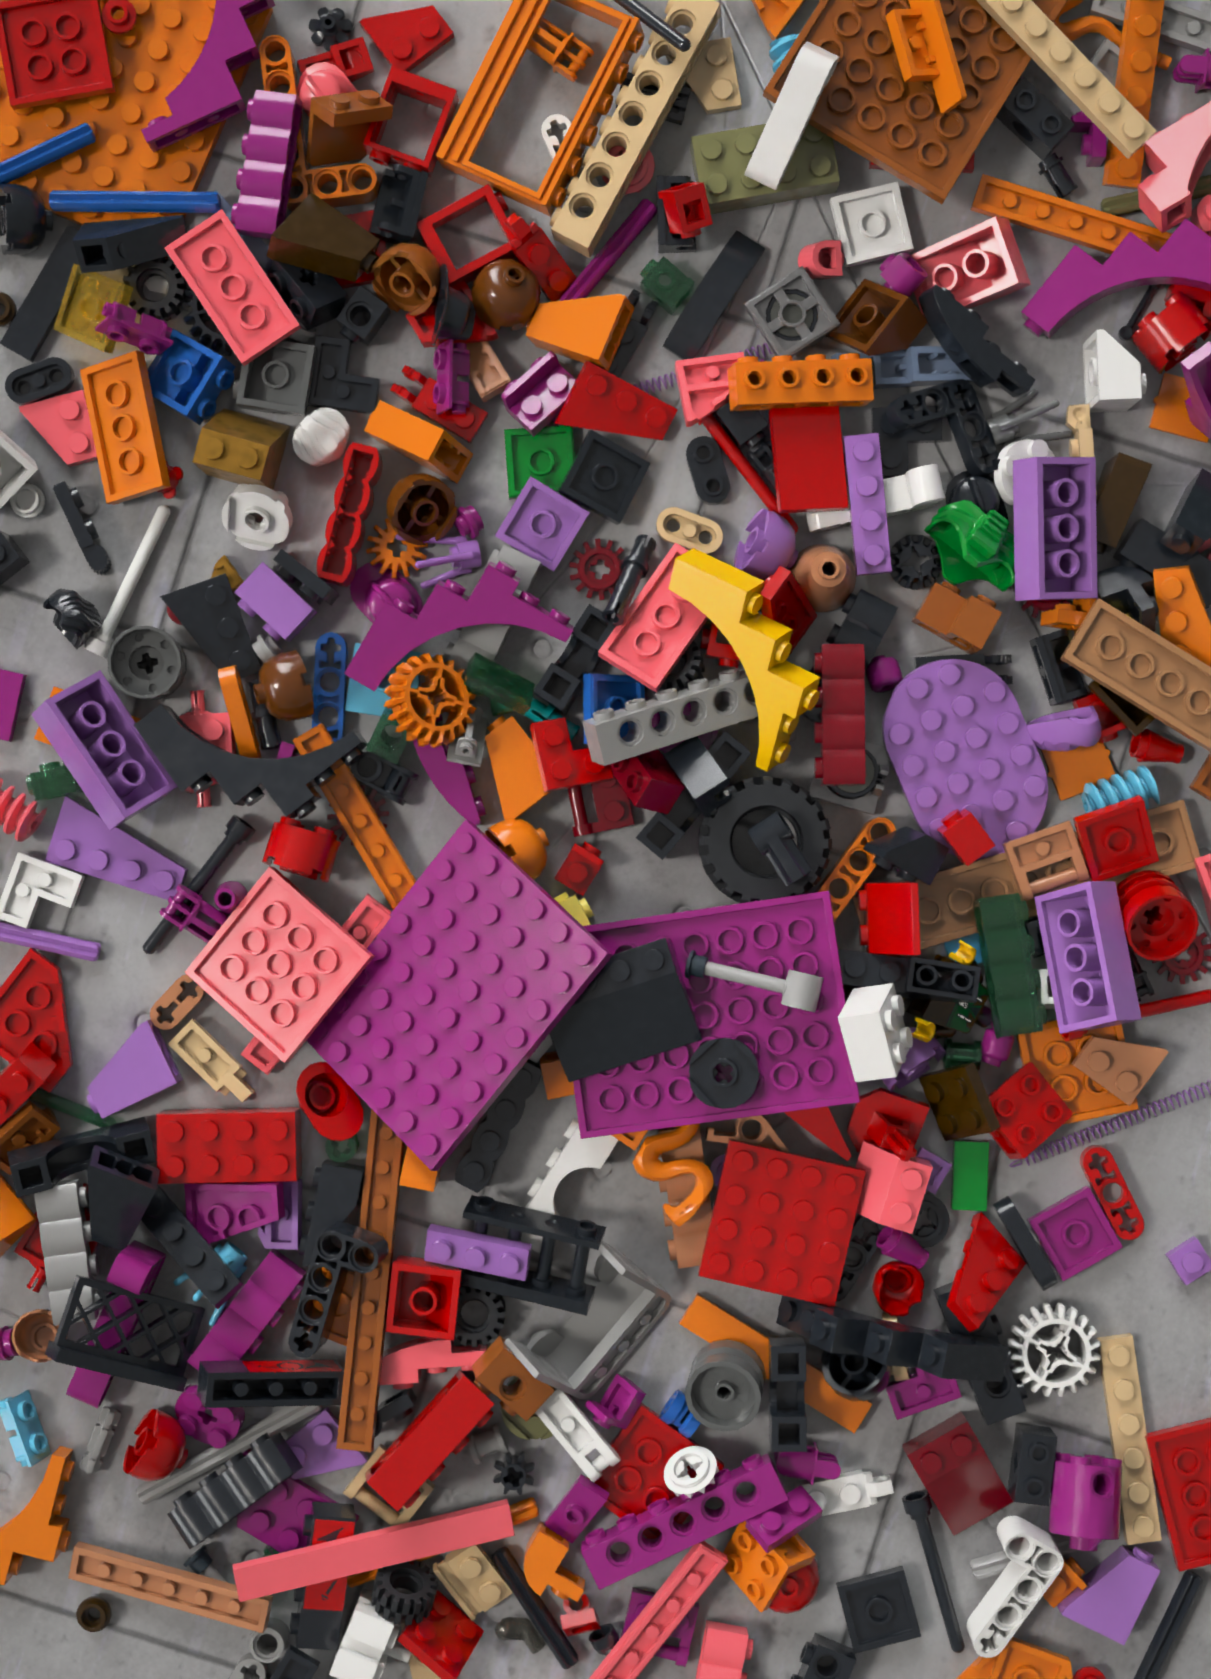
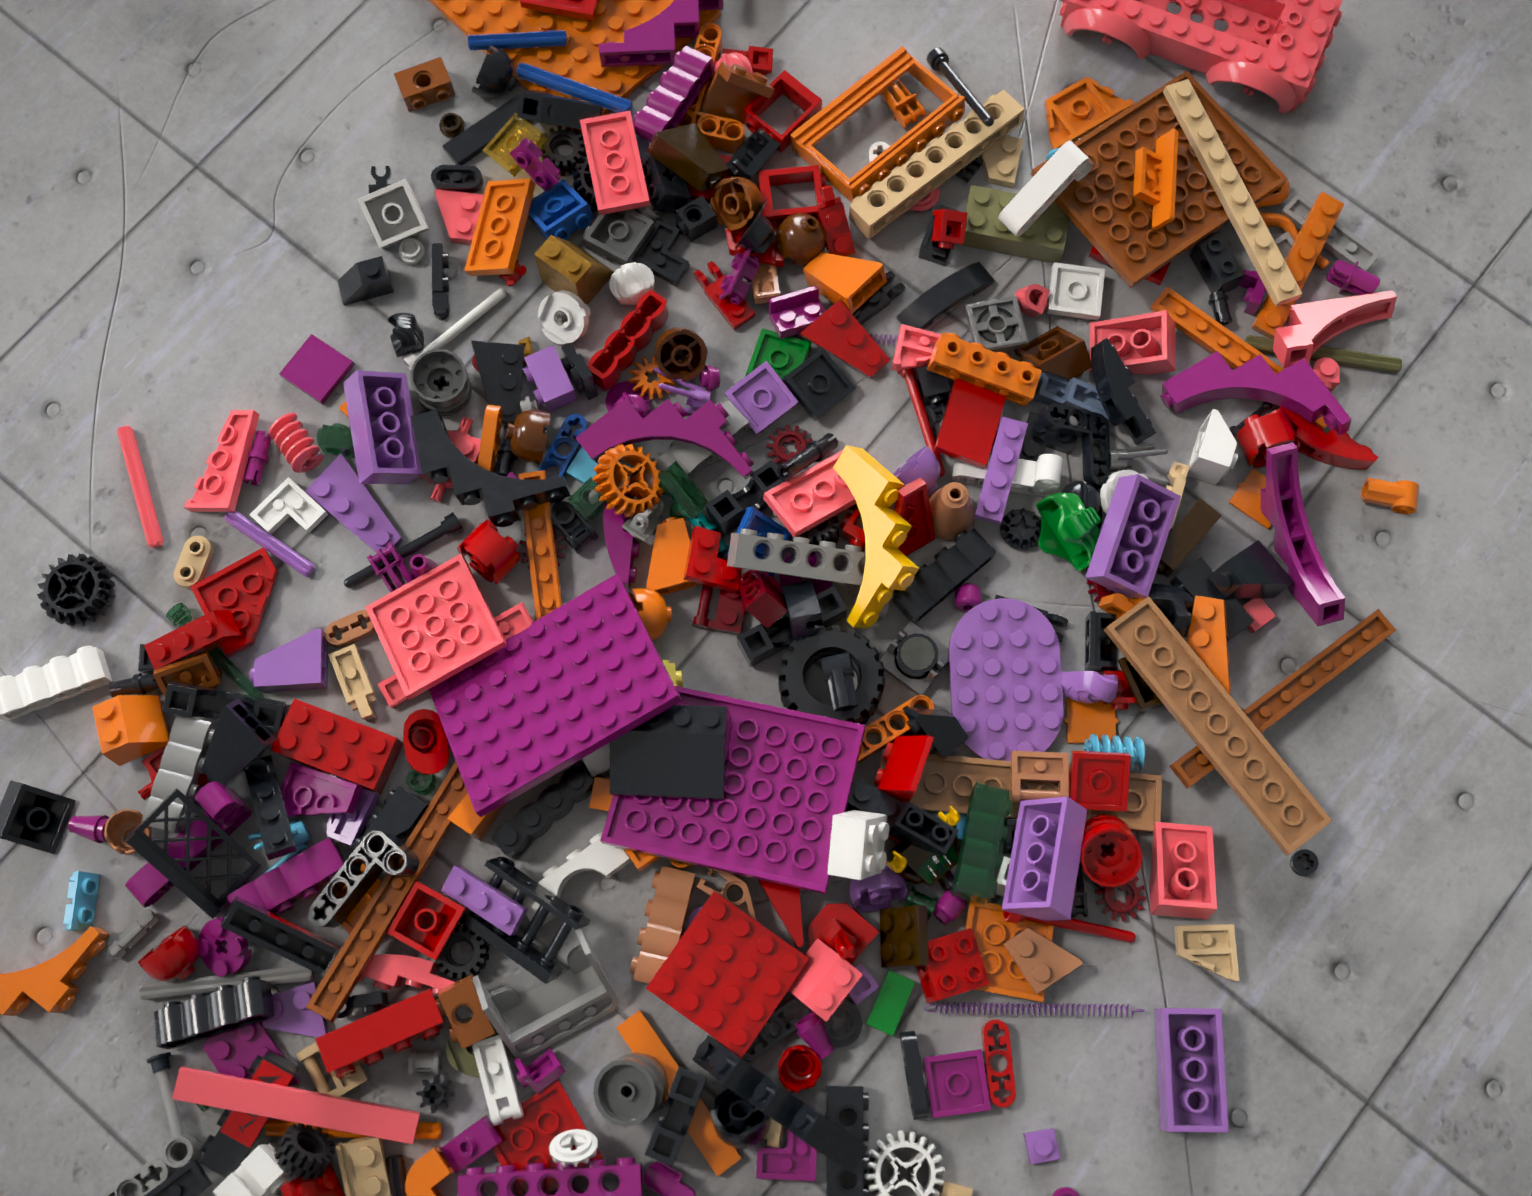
camera: 20 degrees right, 15 degrees down
nougat plate [68,1541,274,1633] -> none
dark brown plate [76,1596,112,1632] -> none
black plant [309,7,353,52] -> none
red wing [359,5,454,72] -> none
orange slope [364,400,473,484] -> none
red bracket [554,841,604,896] -> none
magenta axle [559,198,657,301] -> none
orange animal [632,1123,714,1227] -> none
clear green brick [640,256,695,315] -> none
tan plate [656,507,723,555] -> none
blue wheel [659,1389,701,1438] -> none
light grey piece [685,950,823,1012] -> none
black plate [686,436,730,505] -> none
black plate [689,1037,761,1109] -> none
dark red brick [813,644,866,786] -> none
magenta plate [879,252,928,297] -> none
dark orange brick [911,581,1002,654] -> none
red brick [937,809,996,866] -> none
red wing [946,1211,1026,1332] -> none
red cone [1129,729,1184,764] -> none

